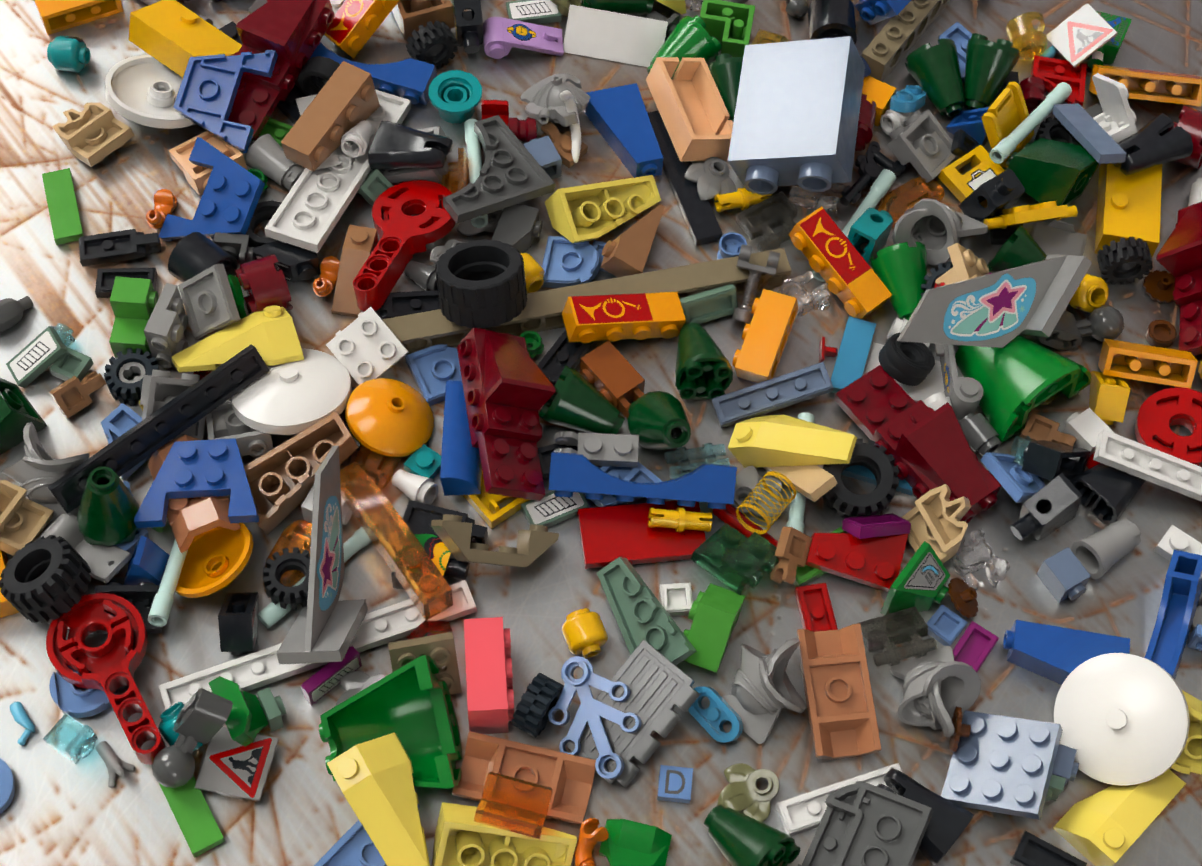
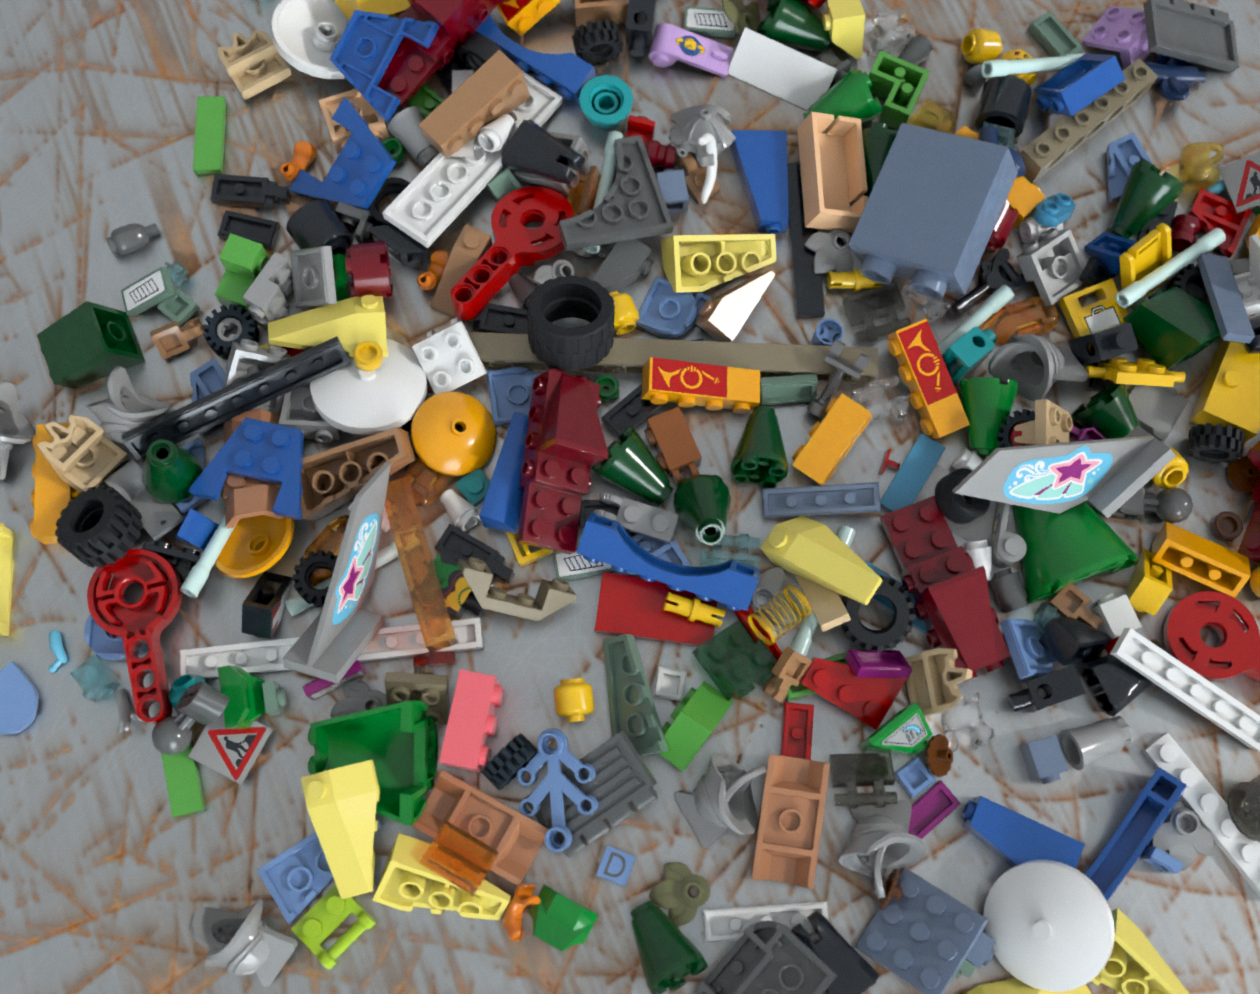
camera: 15 degrees right, 15 degrees up
dark azure plate [688,686,743,743] -> none
dark green cone [905,39,966,117] -> none
none -> yellow tile [353,341,383,371]

